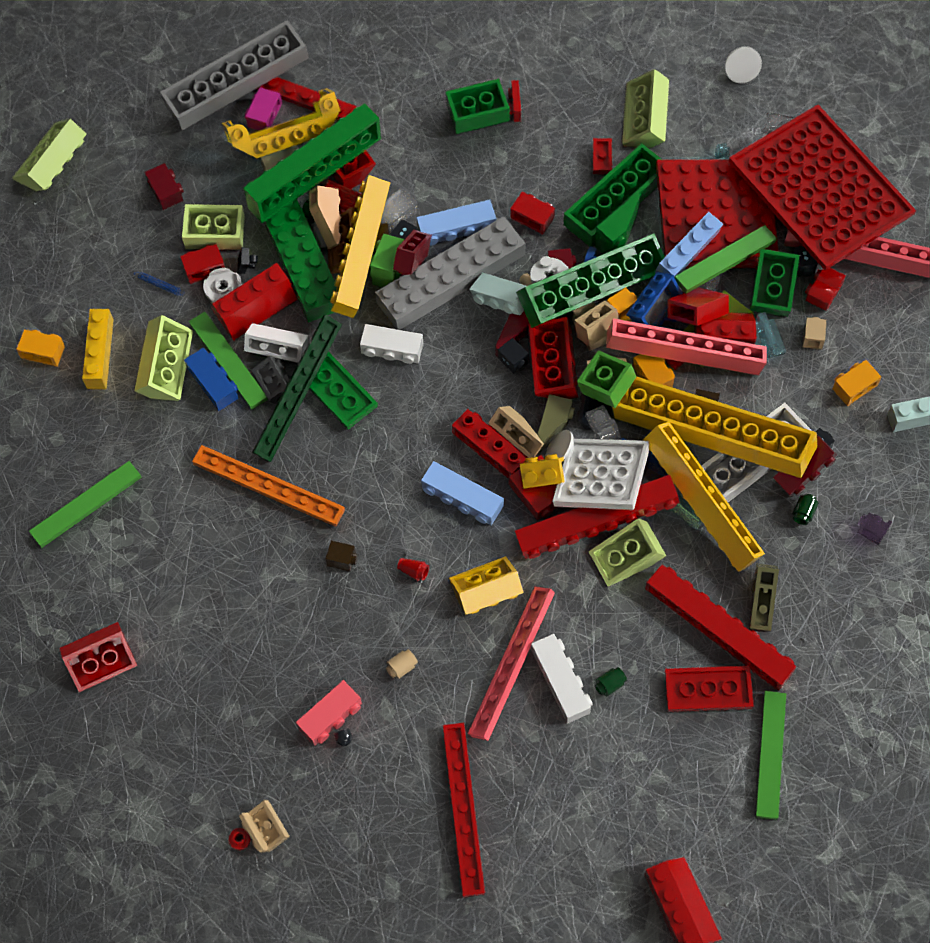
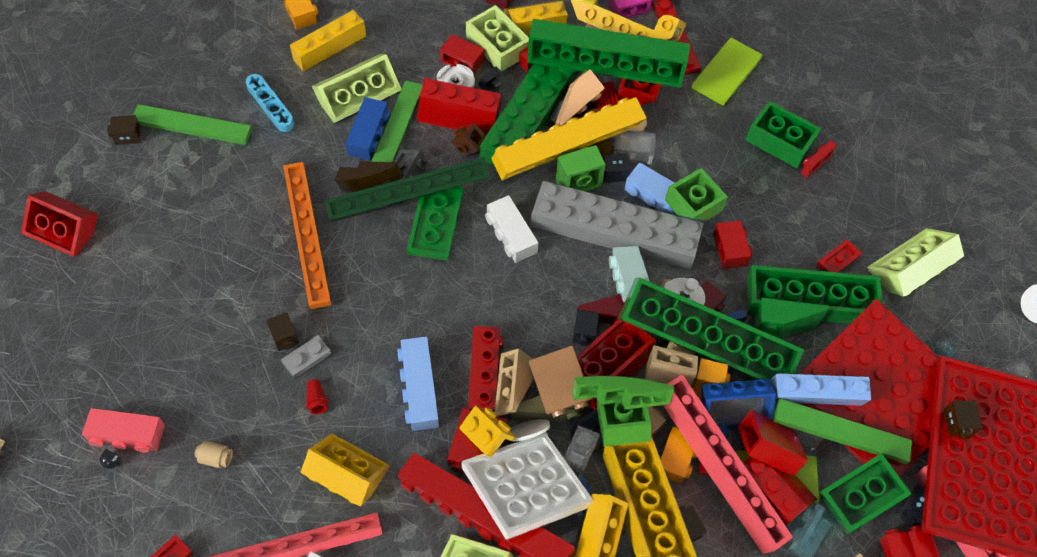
camera: 45 degrees right, 5 degrees down
blue piece [134,272,185,295] -> none
white brick [244,323,308,363] -> none
dark red brick [393,230,432,275] -> none
none -> dark brown brick [107,115,141,145]
none -> medium azure beam [246,74,294,132]
none -> light grey plate [281,335,331,379]
none -> dark brown slope [334,161,404,192]
none -> reddish brown brick [451,123,487,156]
none -> yellow slope [504,1,567,36]
none -> red slope [519,47,532,72]
none -> medium nougat slope [528,346,591,418]
none -> bright green slope [572,376,674,409]
none -> bright green slope [665,168,728,220]
none -> lime tile [691,38,763,106]
none -> dark brown brick [943,401,982,439]

